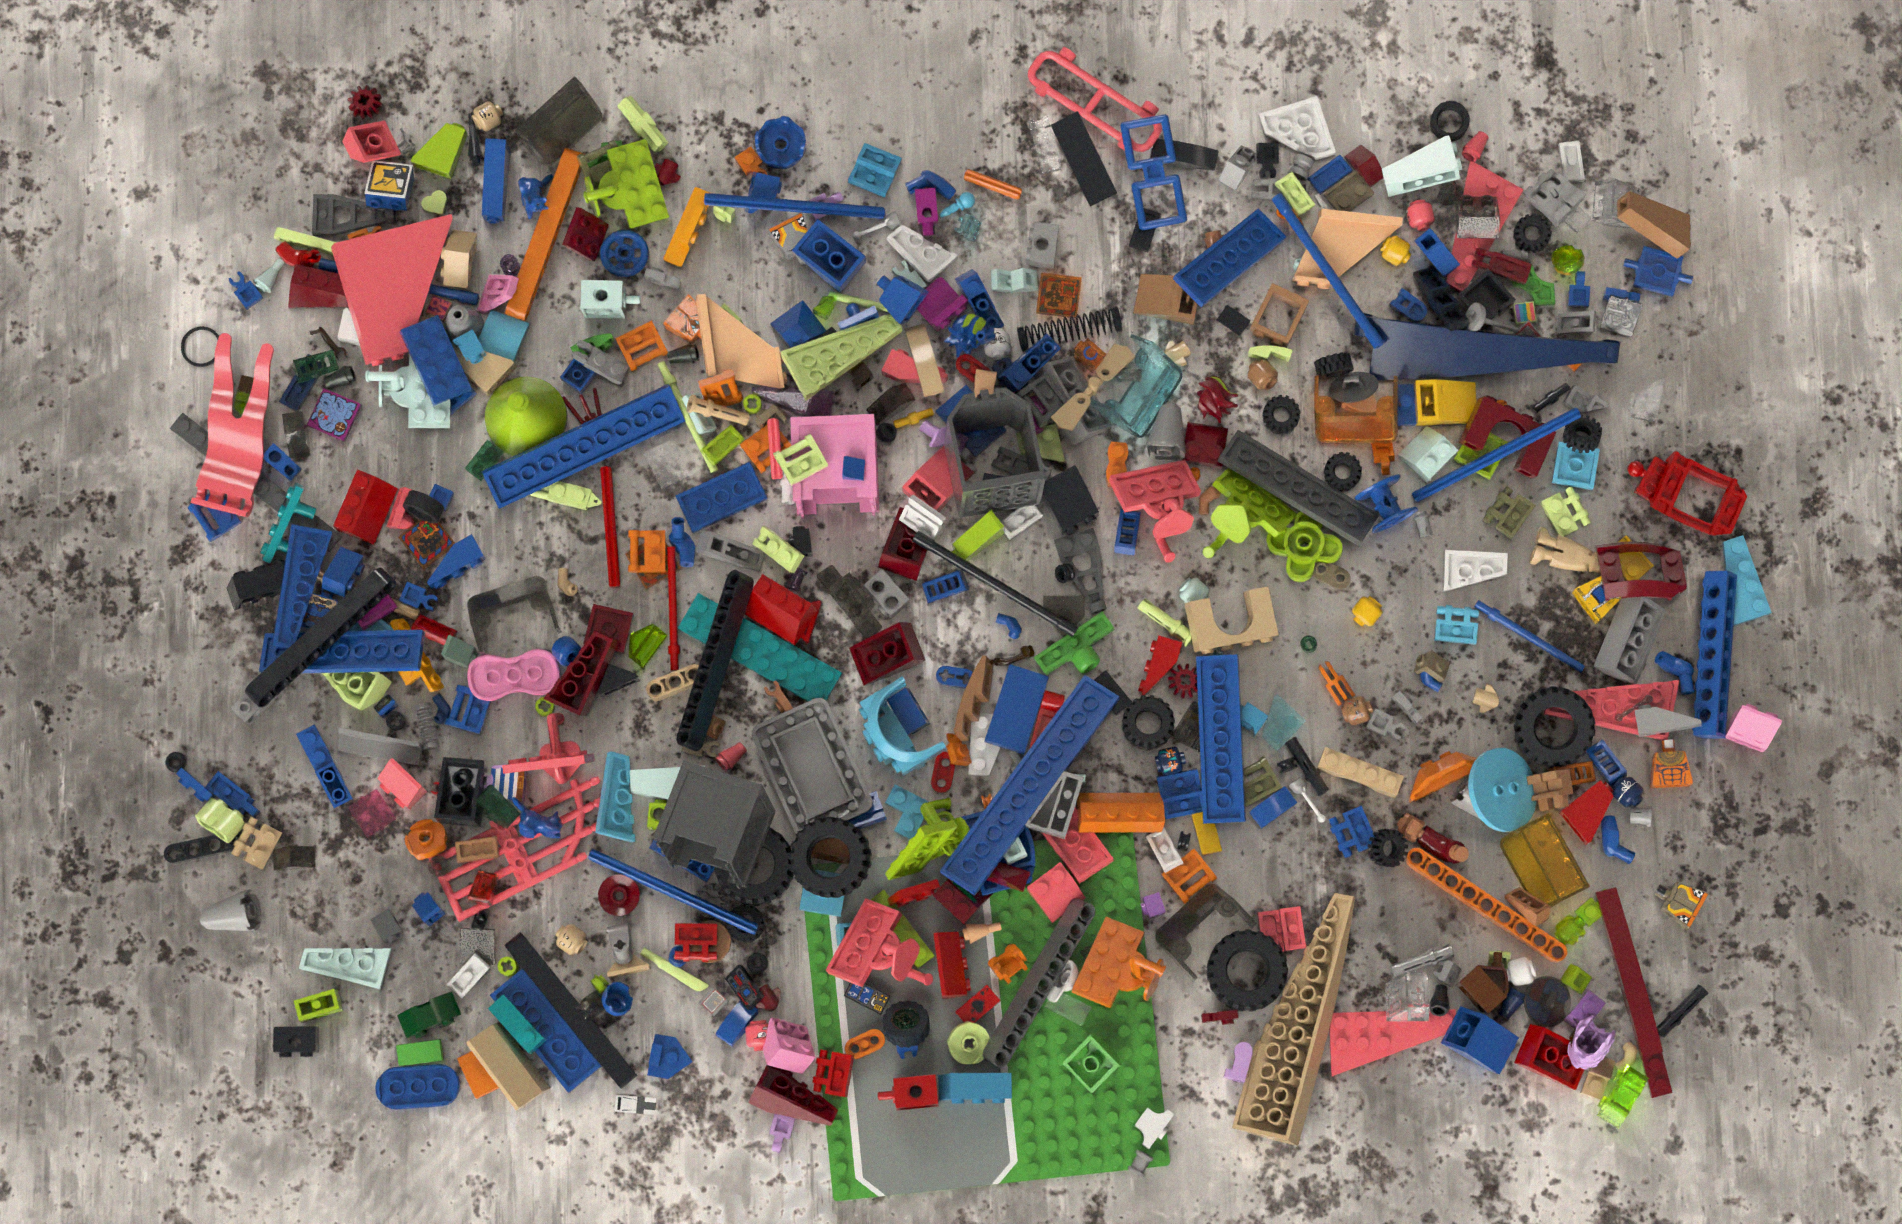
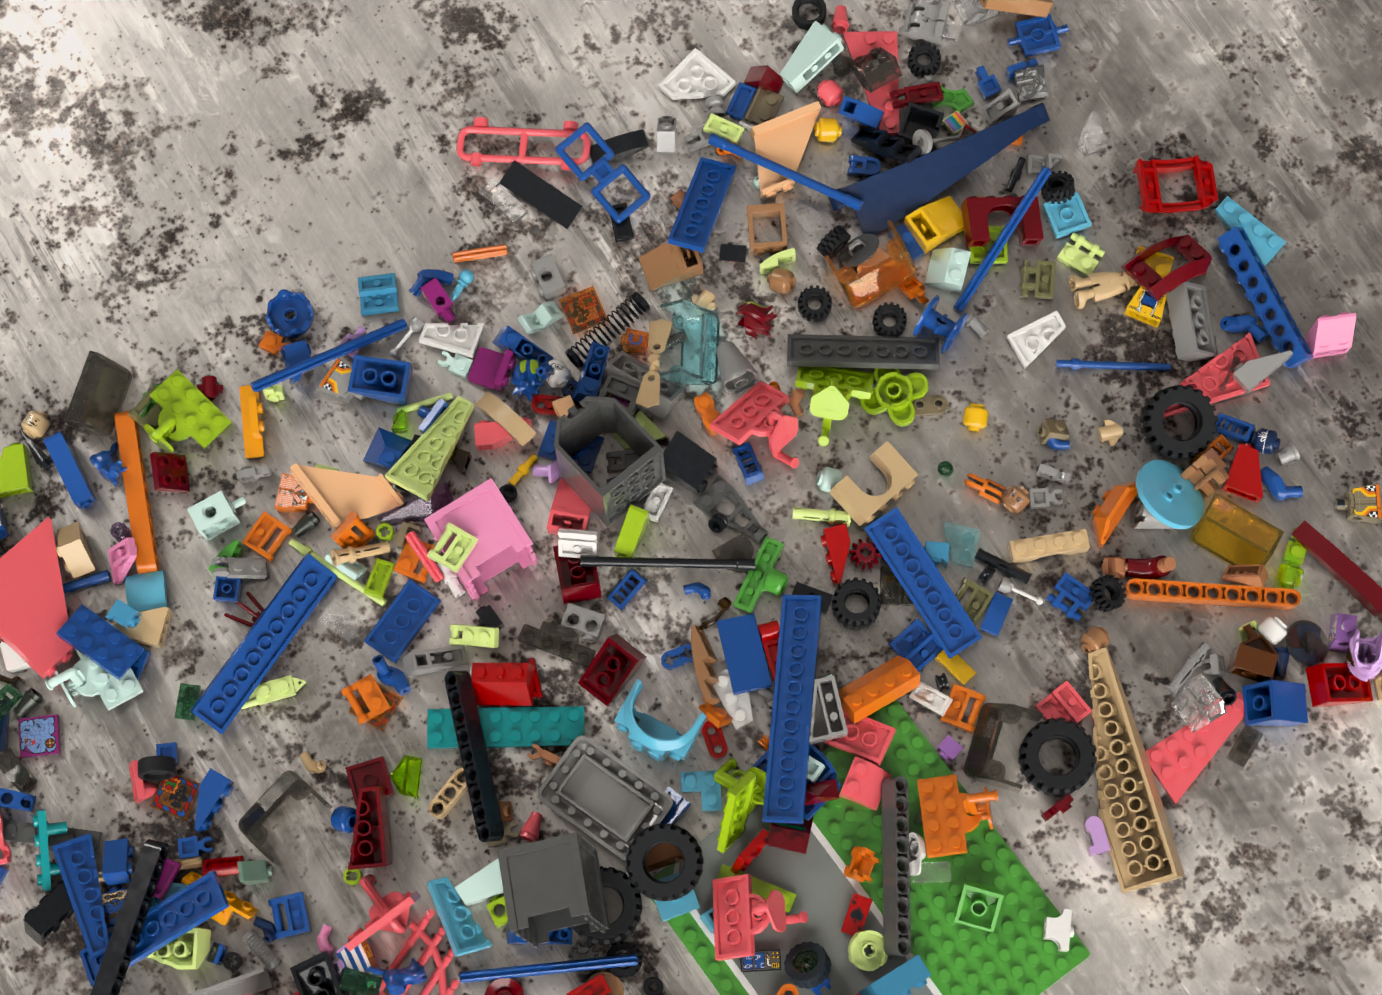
camera: 30 degrees left, 5 degrees down
red slope [333,469,398,545] -> none
yellowish green tile [421,190,447,216] -> none
tile [425,294,453,322] -> none
light grey cone [444,305,484,343] -> none
bright pink plate [467,649,560,701] -> none
lime cone [485,376,567,456] -> none
black slope [598,664,640,697] -> none
blue plate [600,230,649,277] -> none
red axle [600,466,620,587] -> none
yellowish green piece [617,96,668,153] -> none
red bar [667,547,680,671] -> none
bush [784,568,808,592] -> none
blue slope [842,456,865,481] -> none
clear smoke slope [866,383,916,426] -> none
blue torso [877,275,929,324] -> none
blue hinge [887,688,930,735] -> none
red slope [933,932,971,999] -> none
clear light blue tile [954,214,982,242] -> none
light nougat cone [962,922,1002,944] -> none
light grey bush [1127,1149,1154,1177] -> none
dark blue head [1155,746,1186,776] -> none
dark red slope [1182,422,1228,469] -> none
black plate [1256,143,1279,178] -> none
medium azure plate [1434,605,1479,645] -> none
clear neon green hair [1551,245,1585,275] -> none
lime slope [1560,964,1592,995] -> none
red plate [1627,456,1667,501] -> none
torso [1650,740,1693,788] -> none
none -> bright pink arm [316,924,334,955]
none -> medium nougat head [1080,626,1109,654]
none -> clear smoke plate [1226,725,1263,767]

